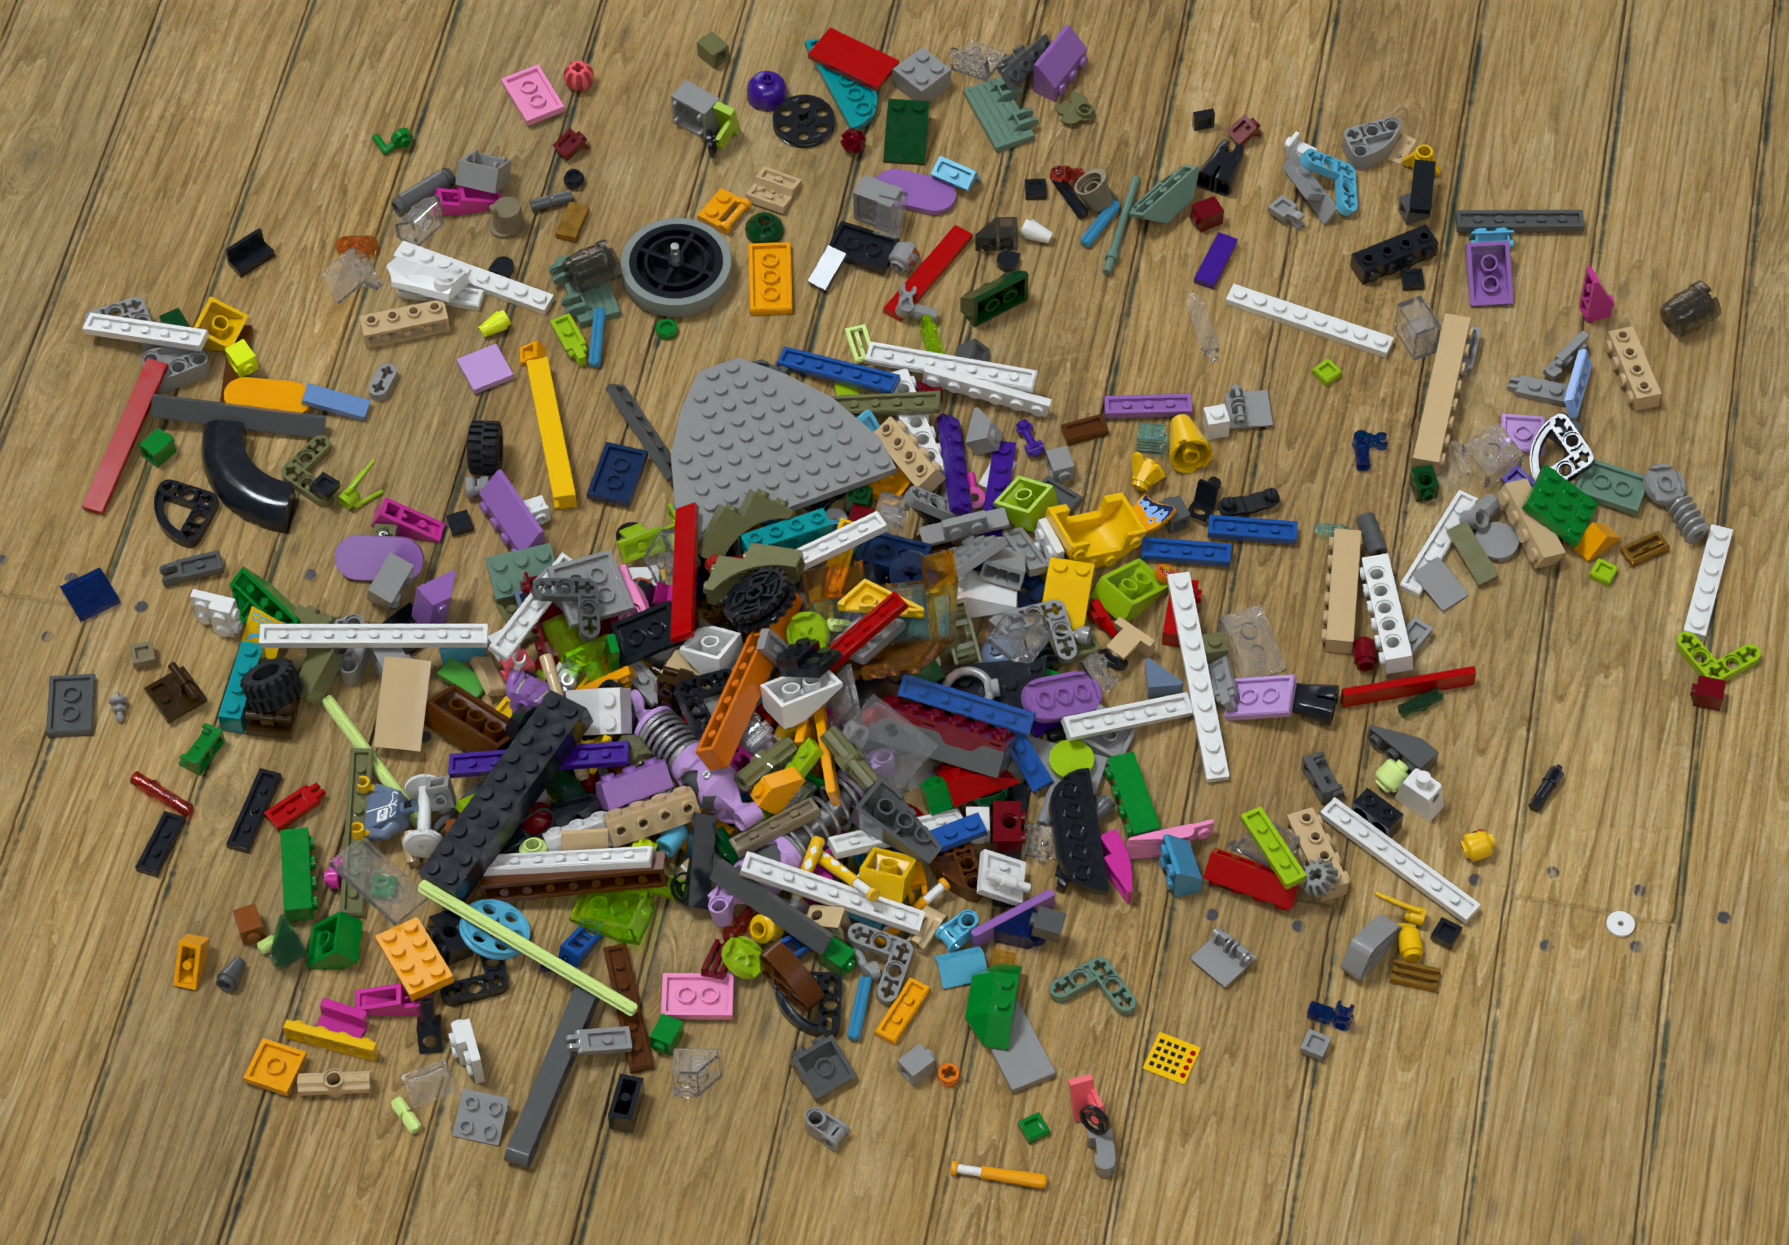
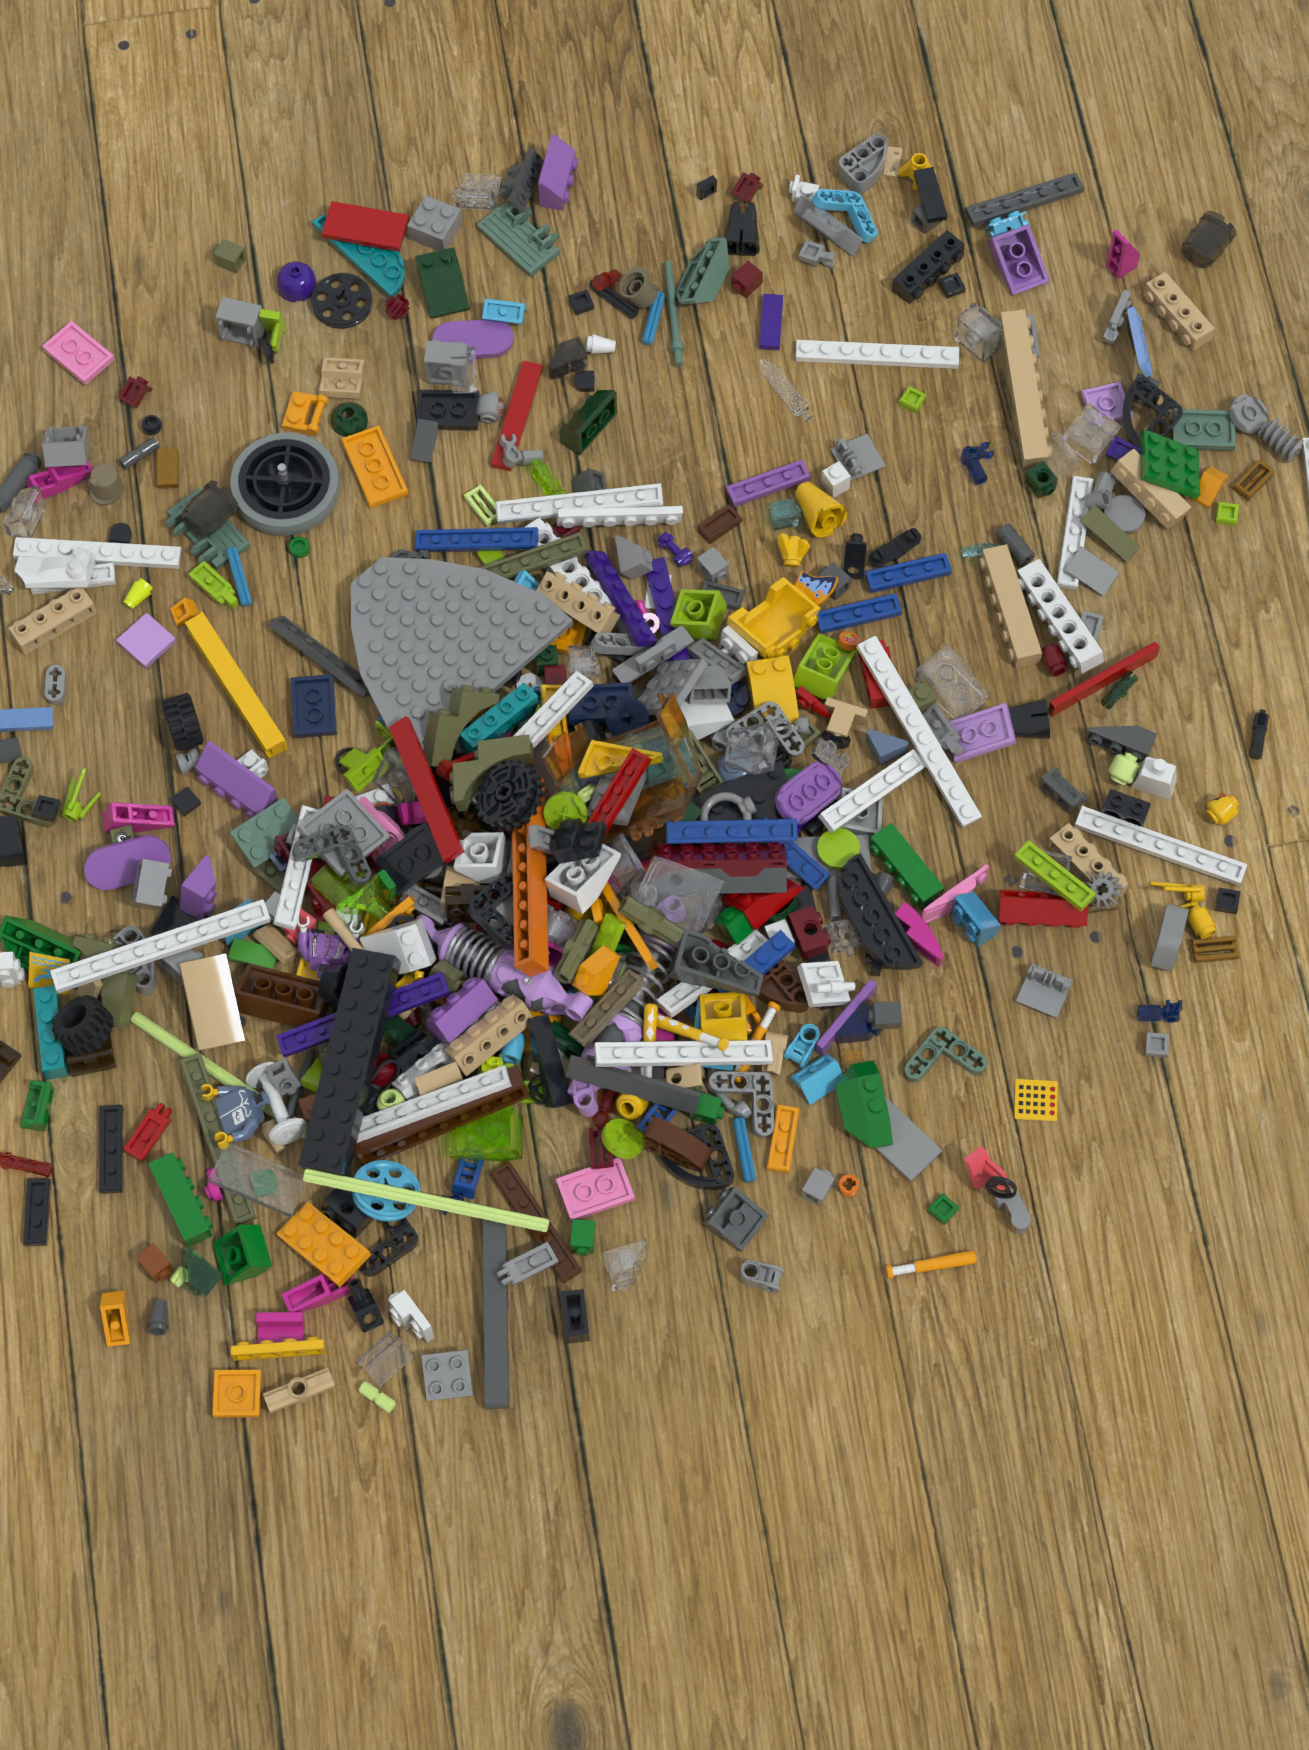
camera: 20 degrees left, 10 degrees up
coral piece [563,60,594,91] -> none
olive plate [1055,92,1095,125] -> none
light grey hinge [1507,375,1568,407] -> none

